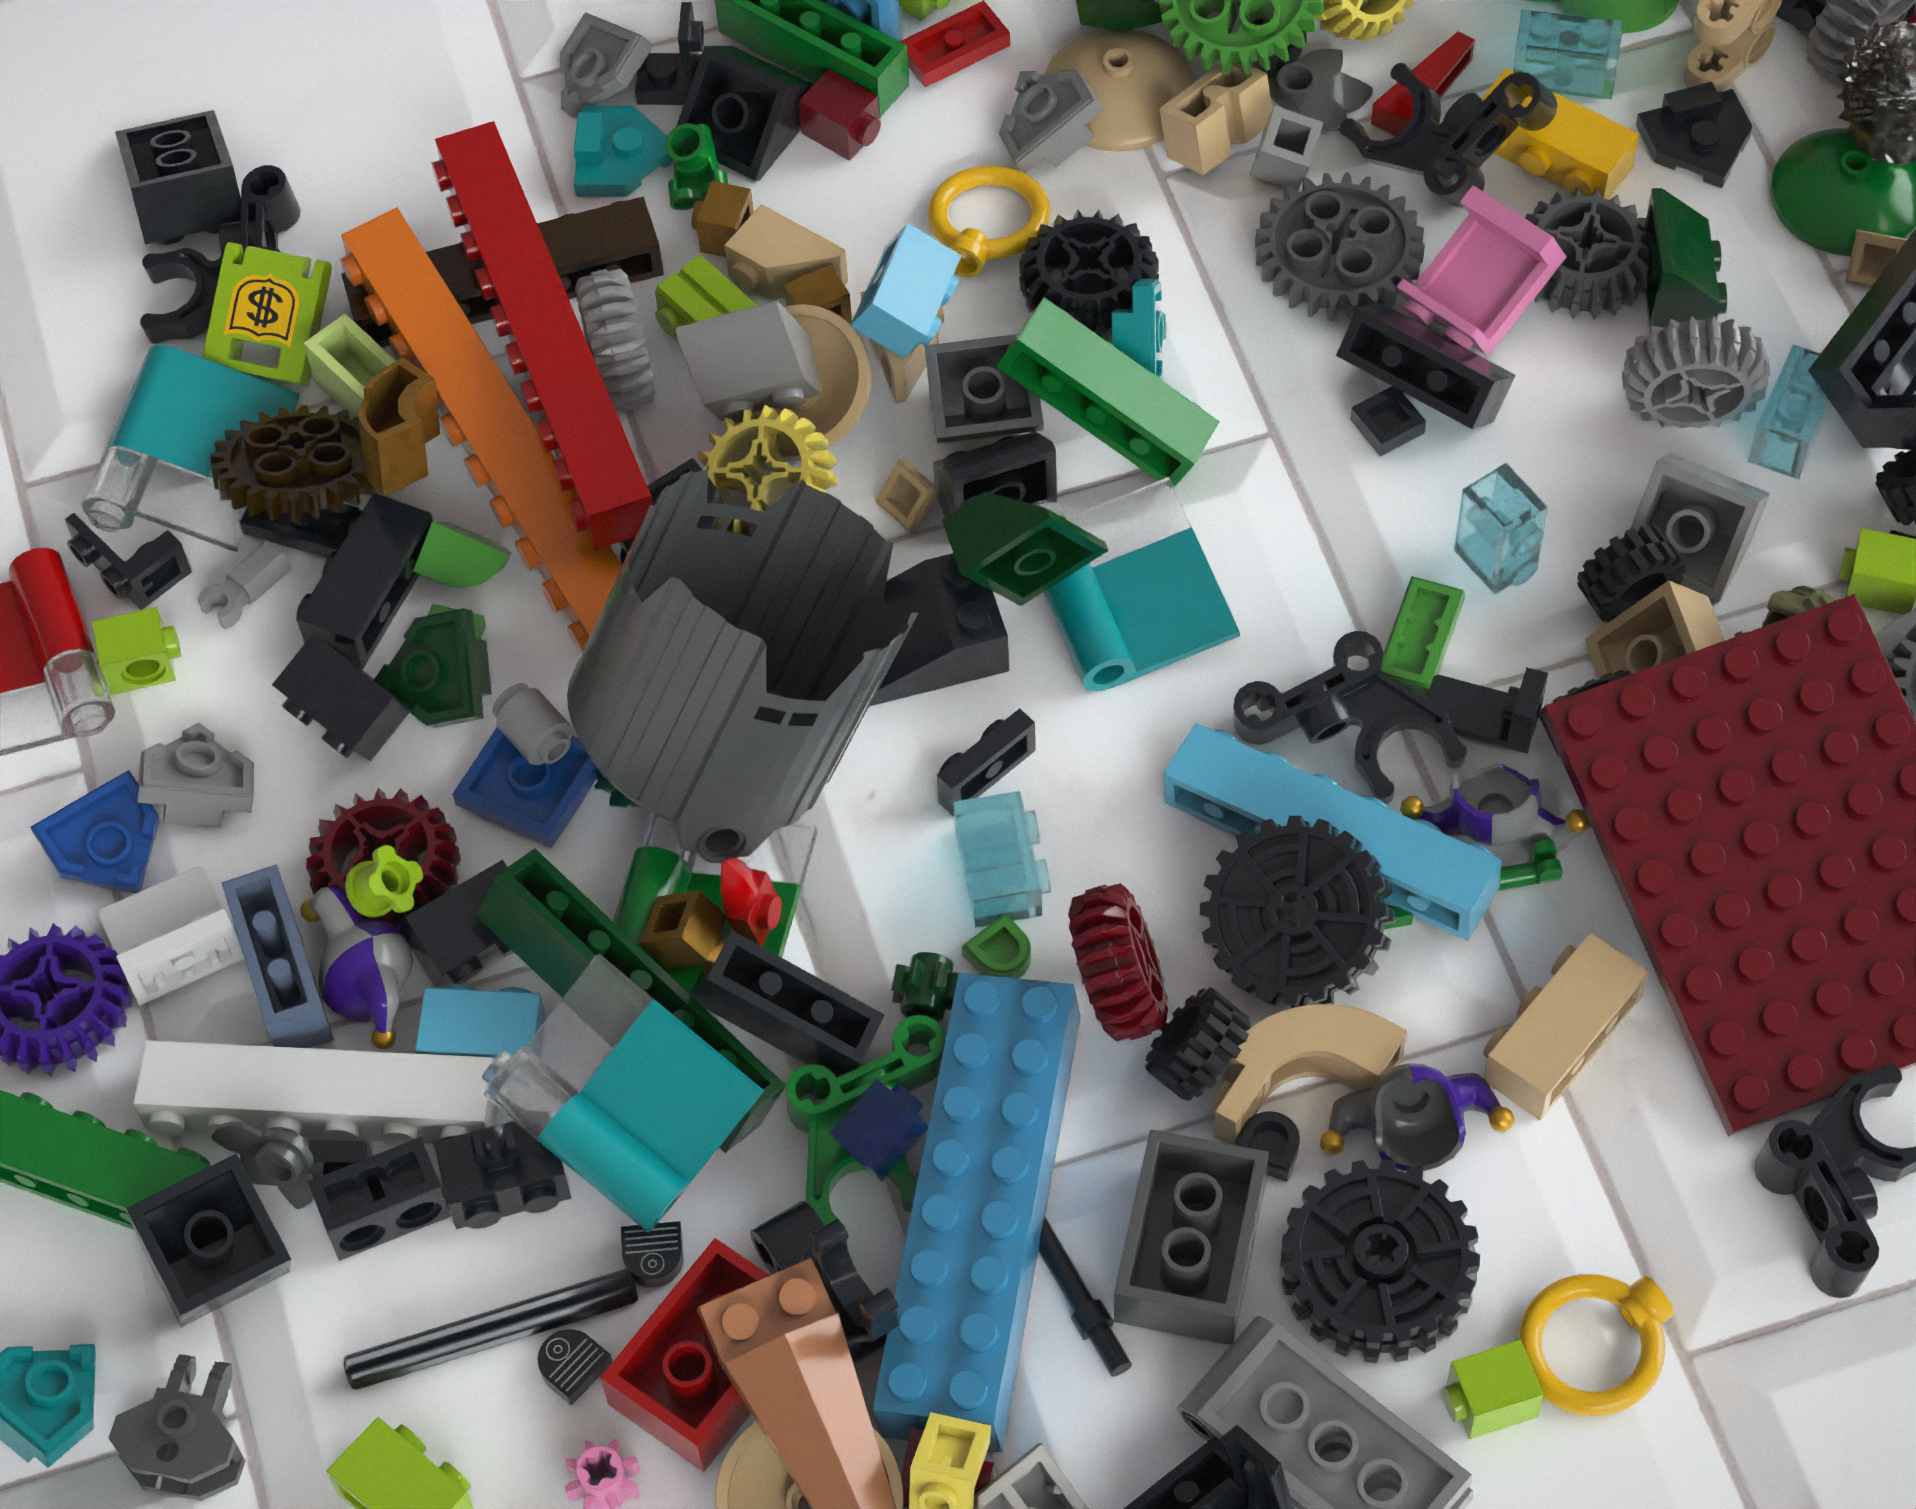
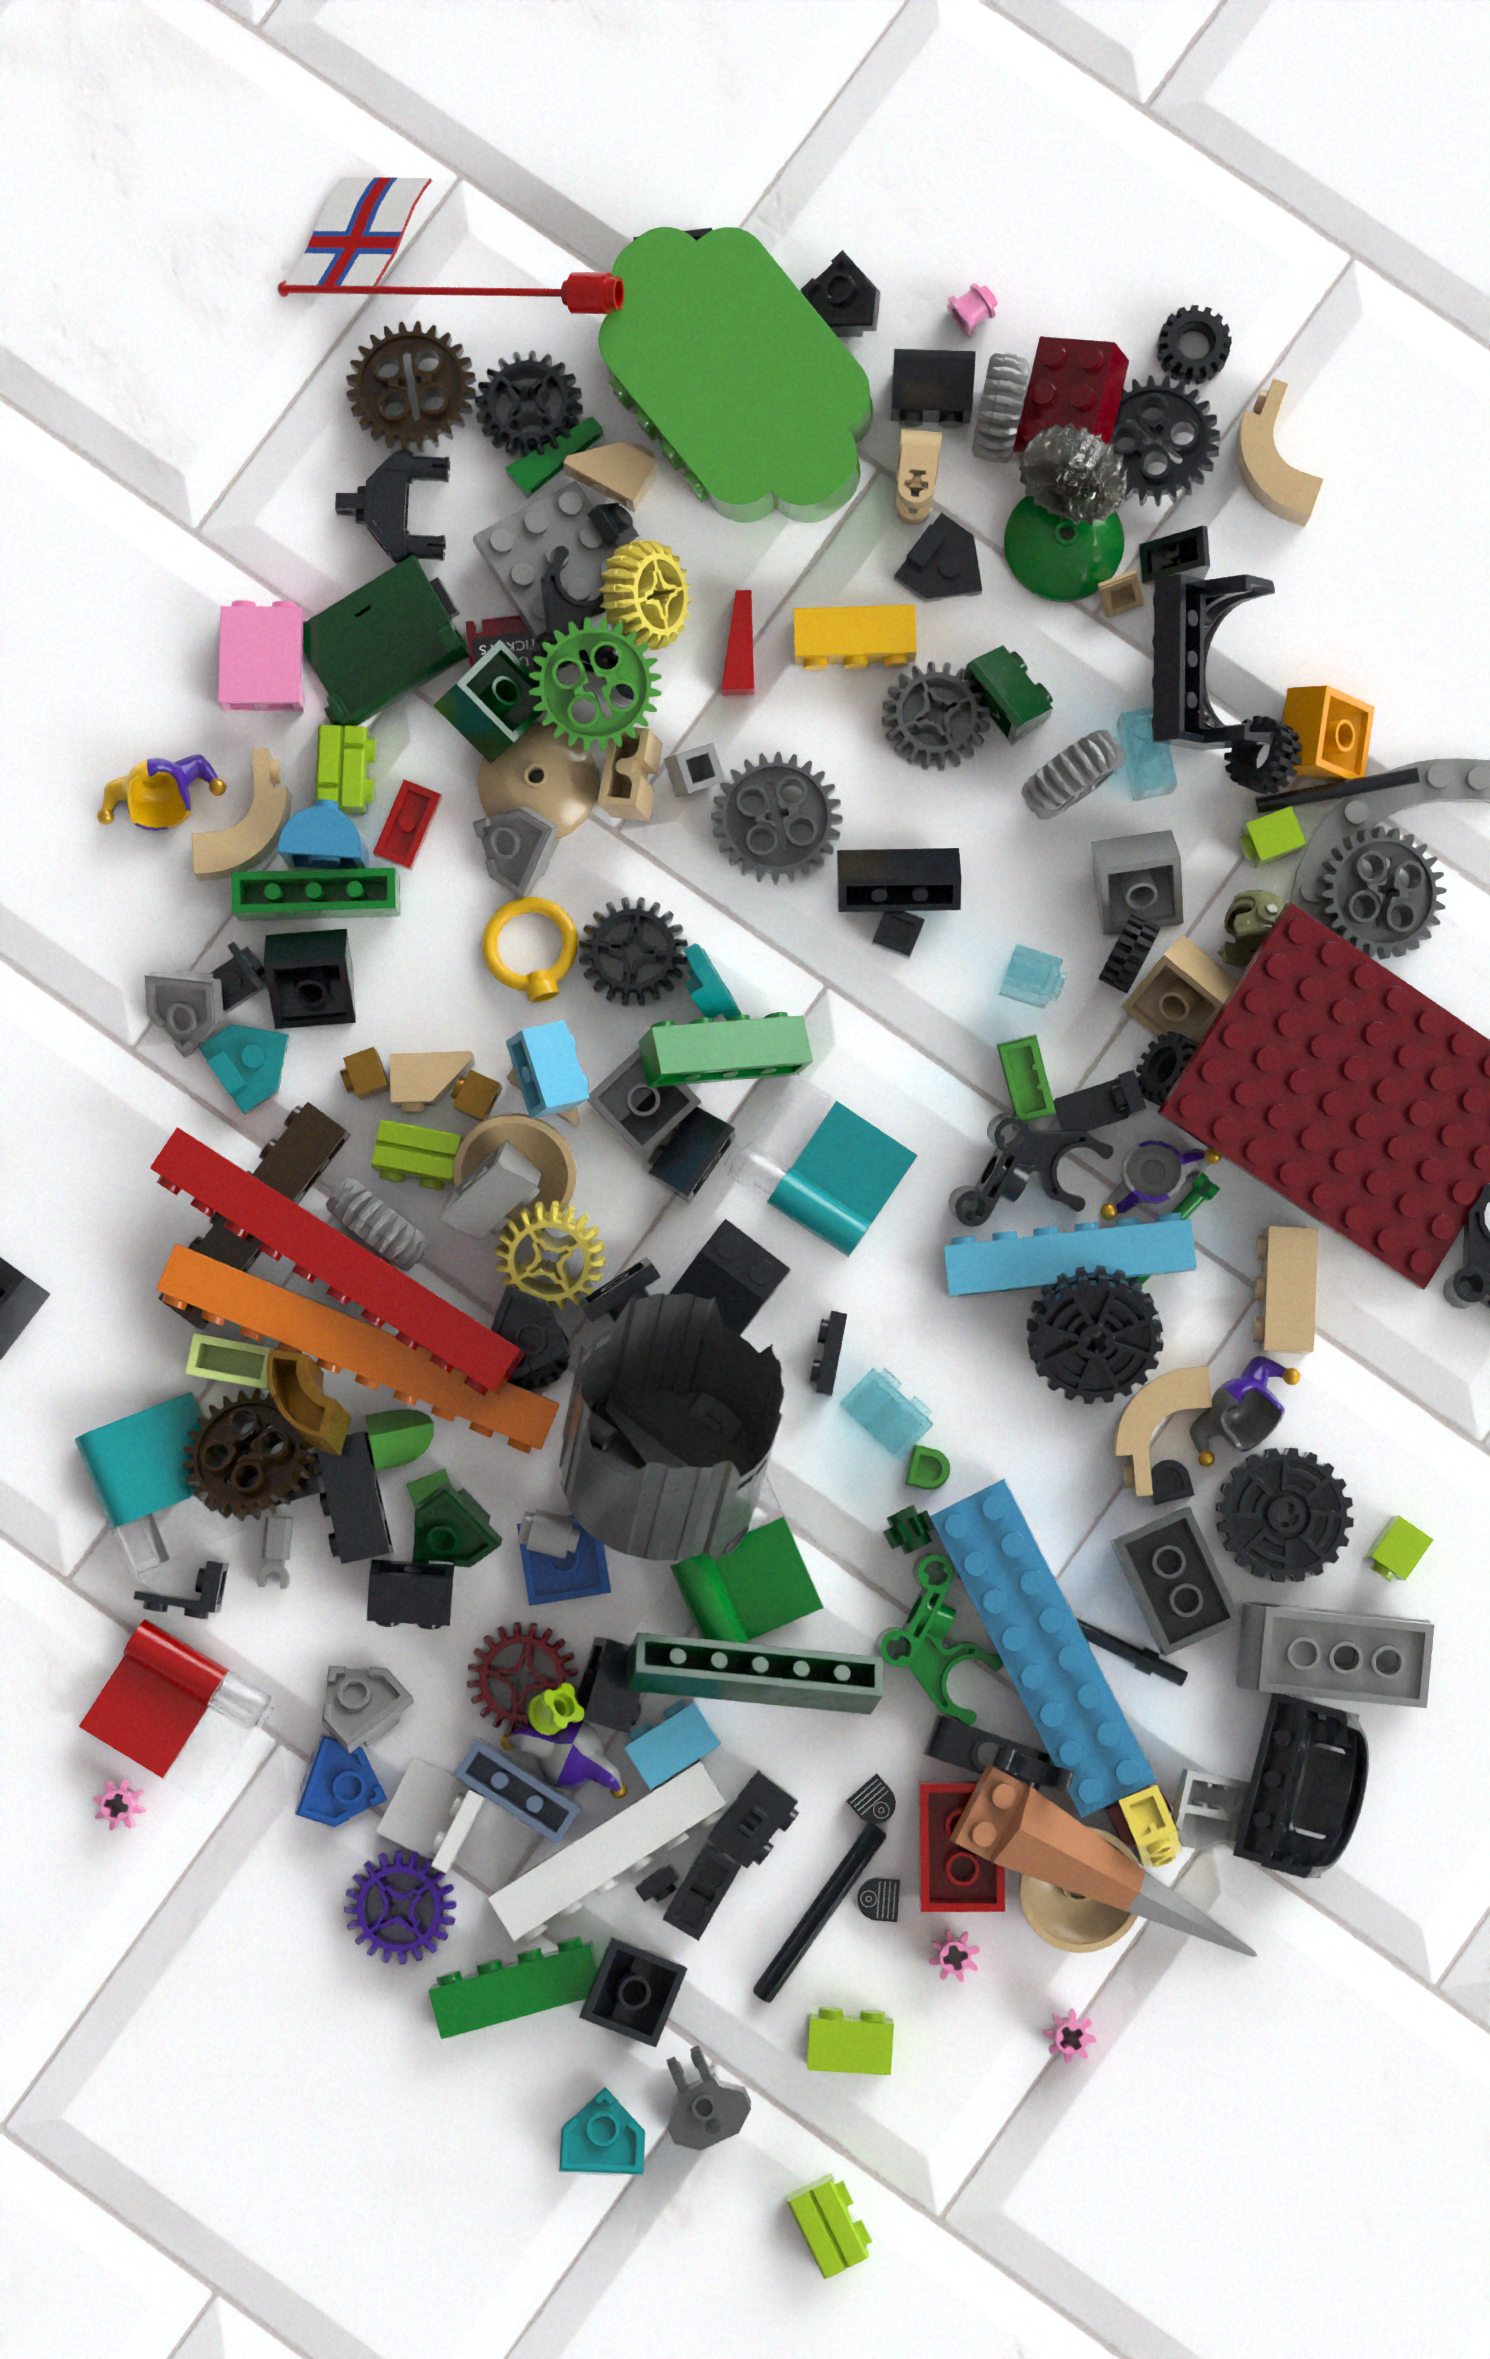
camera: 35 degrees left, 25 degrees up
lime brick [92,607,182,695] -> none
black piece [140,165,301,344] -> none
lime container [202,242,332,387] -> none
dark grey plate [211,1121,314,1209] -> none
teal door [481,954,764,1233] -> none
pearl gold plate [639,890,727,970] -> none
green plate [666,123,728,210] -> none
black brick [690,930,885,1078] -> none
red plate [721,858,782,946] -> none
dark red brick [798,69,881,161] -> none
clear blue brick [829,1079,928,1182] -> none
tan slope [875,457,939,533] -> none
dark green slope [942,491,1109,606] -> none
dark red gear [1068,883,1169,1042] -> none
black tyre [1145,987,1251,1101] -> none
dark grey plate [1271,49,1373,132] -> none
black piece [1339,63,1557,208] -> none
bright pink panel [1396,185,1566,357] -> none
clear light blue brick [1513,9,1623,100] -> none
yellow piece [1517,1274,1674,1416] -> none

